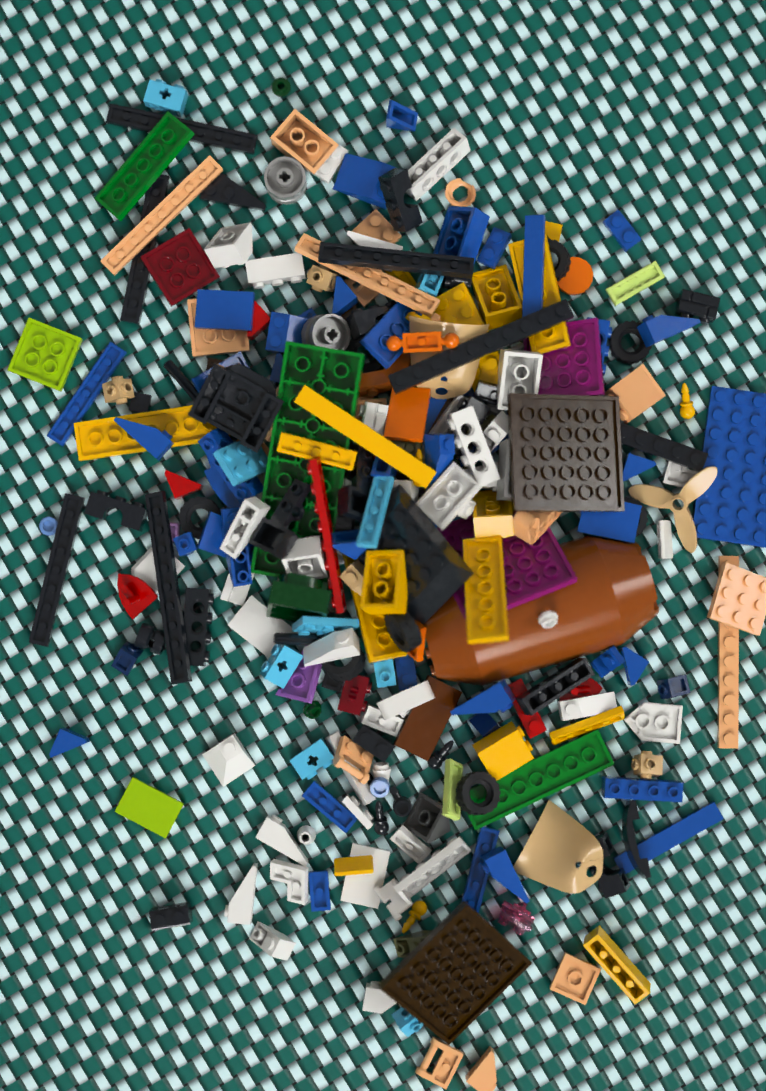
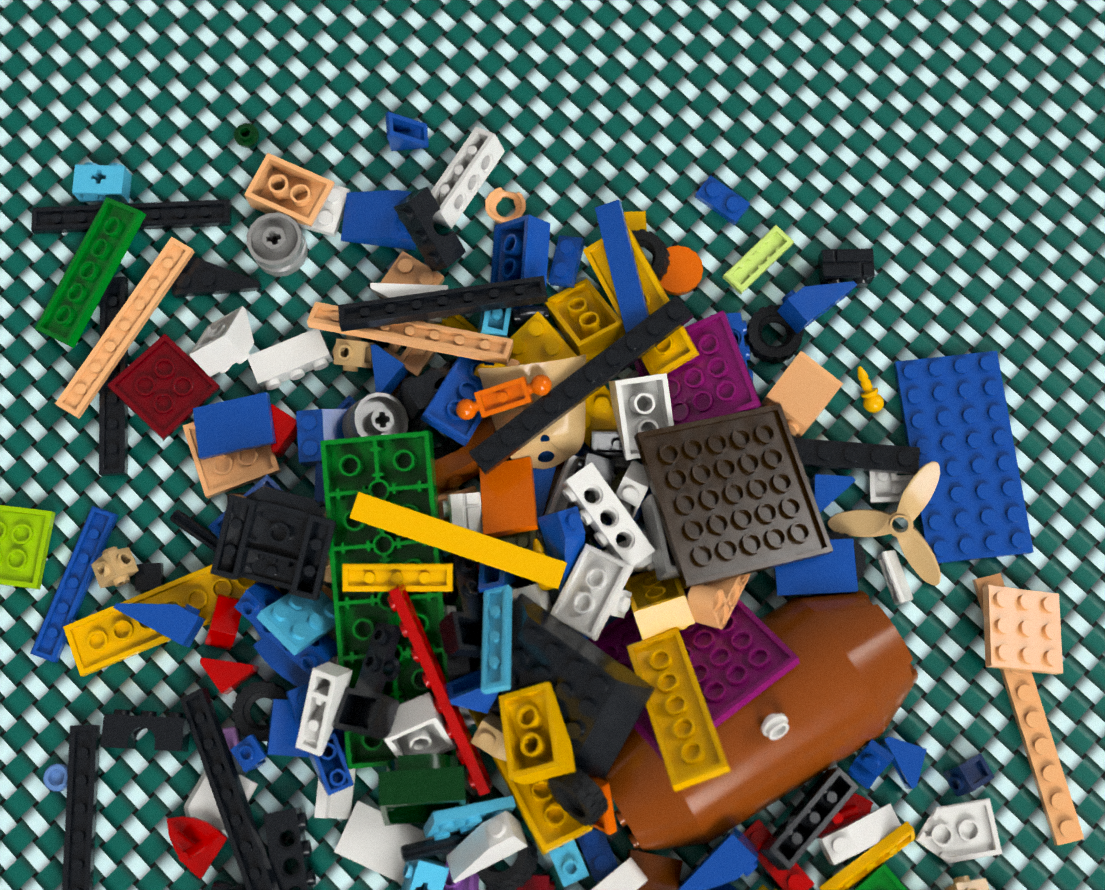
camera: 15 degrees left, 10 degrees down
none -> red slope [204,594,241,650]

